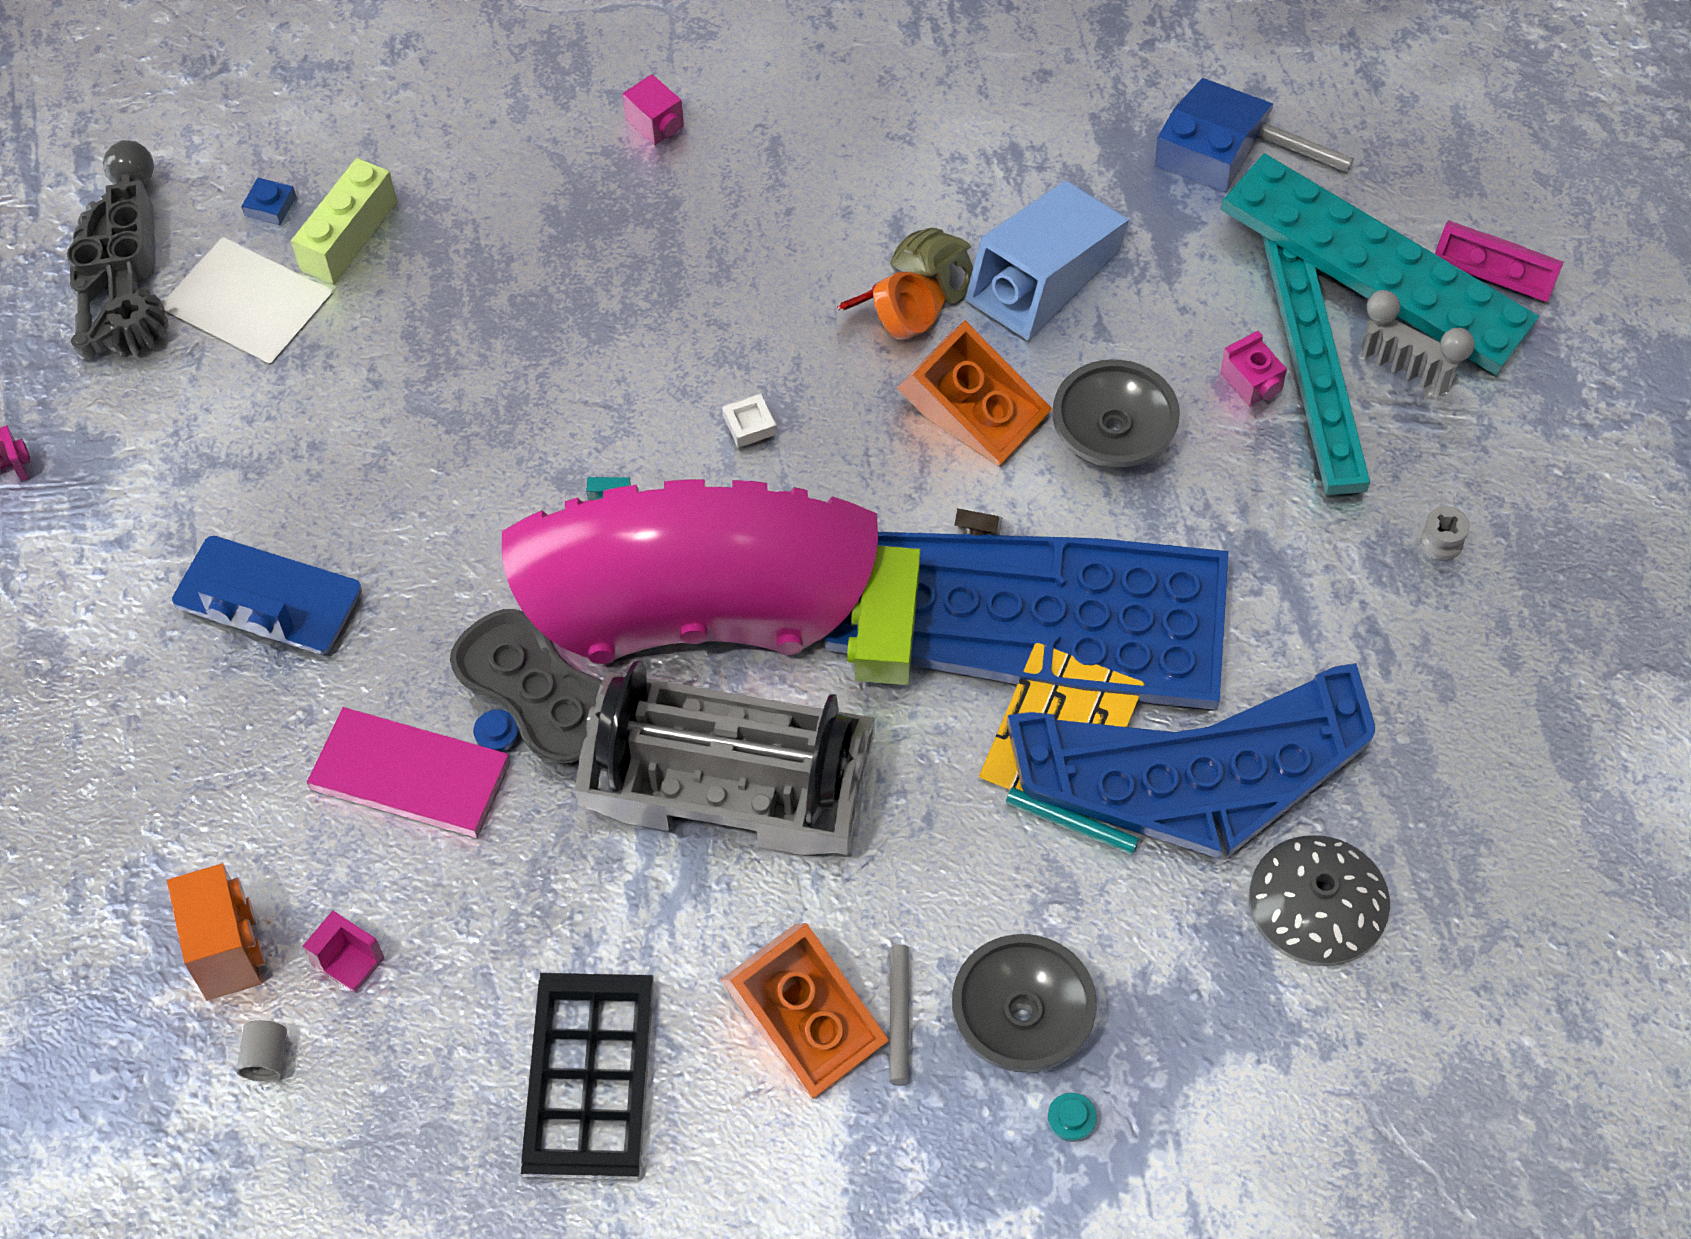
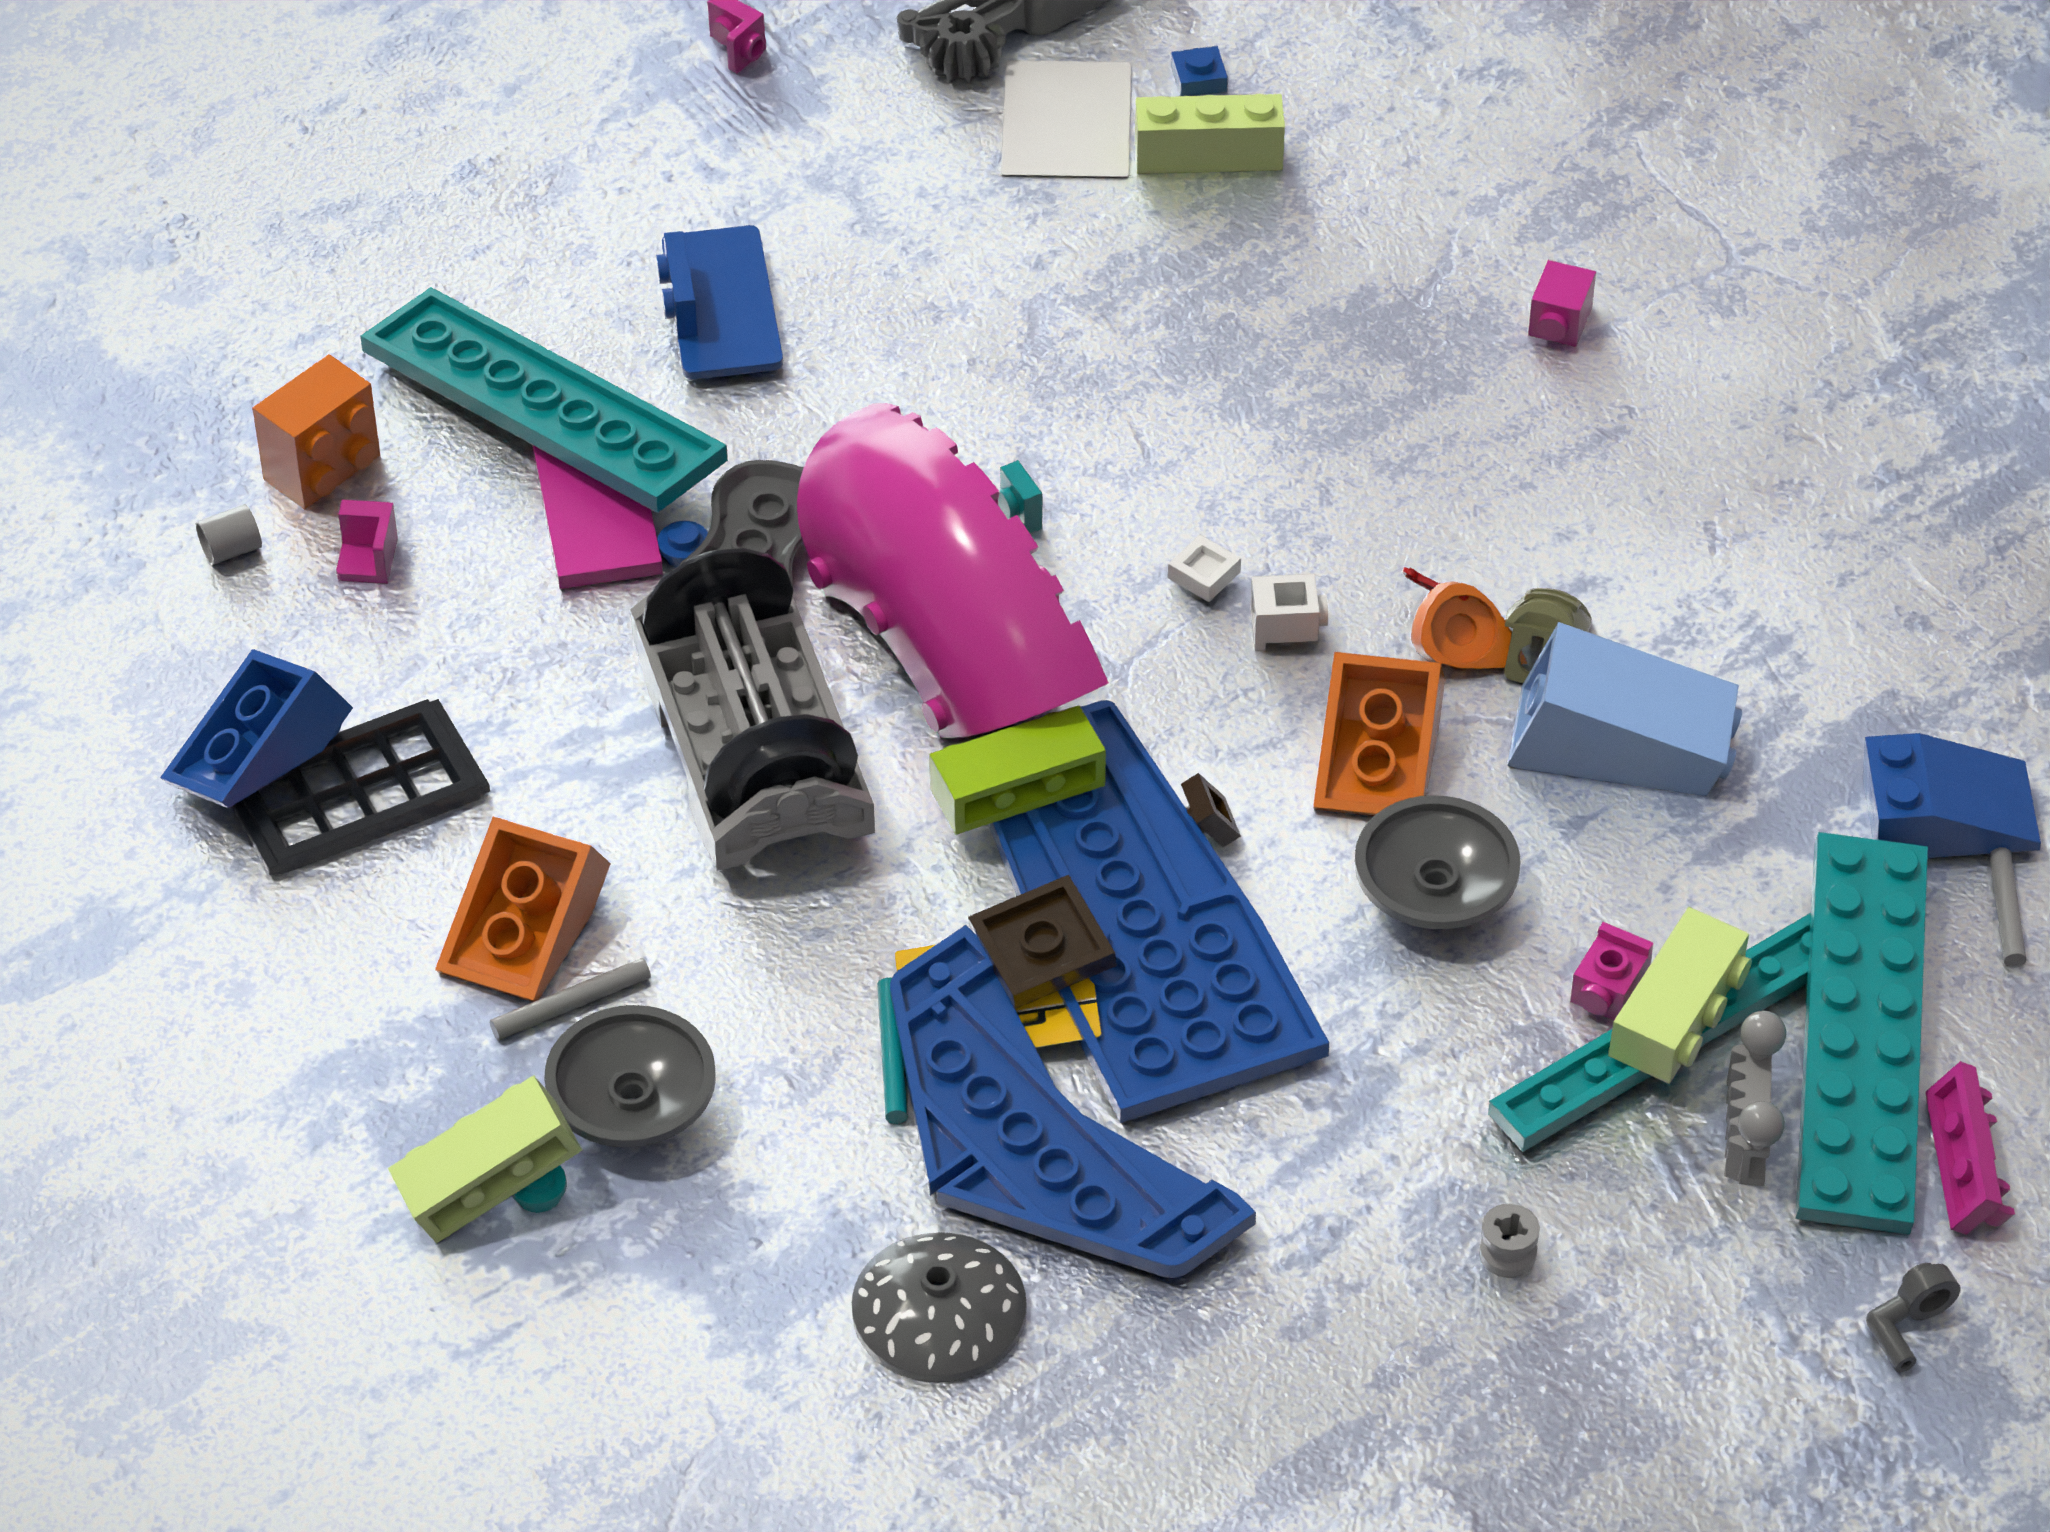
camera: 60 degrees right, 10 degrees down
none -> blue slope [160,649,353,808]
none -> teal plate [360,287,728,513]
none -> yellowish green brick [388,1075,583,1244]
none -> dark brown plate [968,874,1117,1009]
none -> white brick [1250,574,1328,651]
none -> yellowish green brick [1608,906,1752,1084]
none -> dark grey plate [1866,1263,1961,1372]

